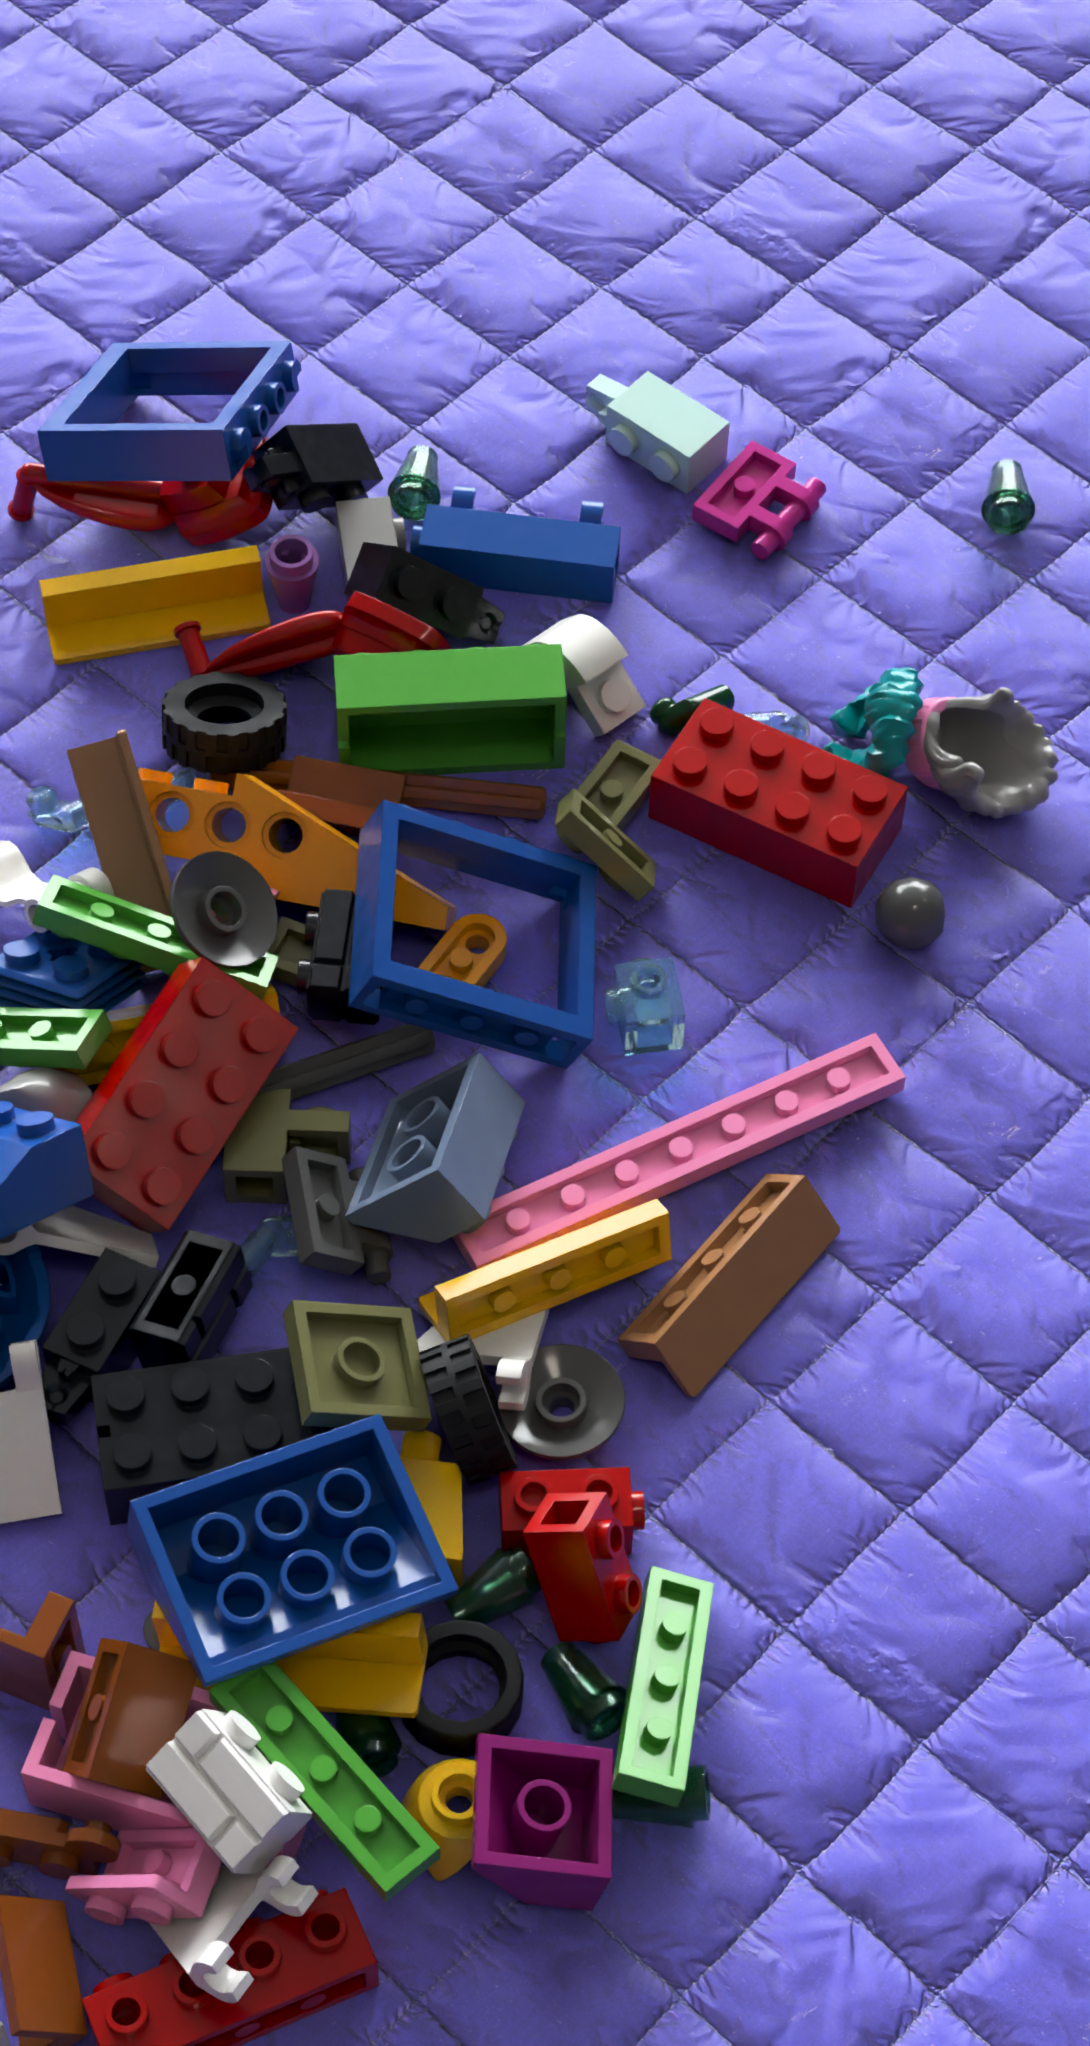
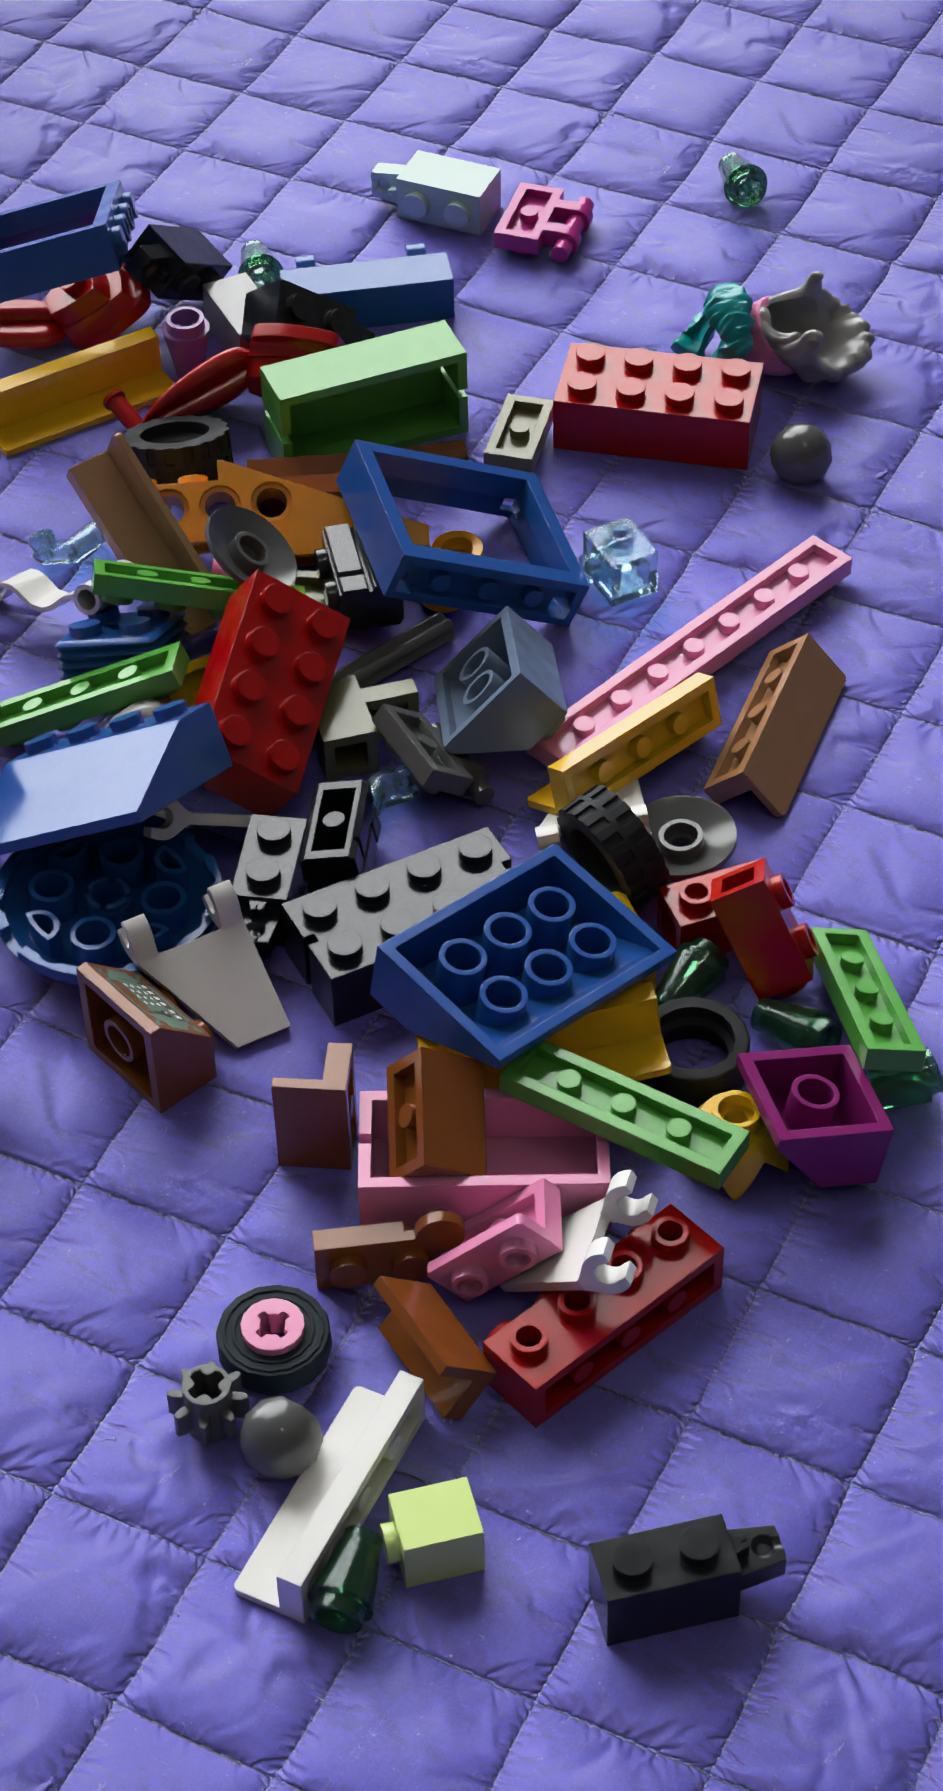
camera: 15 degrees left, 10 degrees down
white brick [146,1708,313,1874] -> none
olive plate [283,1300,432,1432] -> none
white brick [522,614,646,737] -> none
olive plate [555,788,657,902] -> none
dark green arm [650,684,735,736] -> none

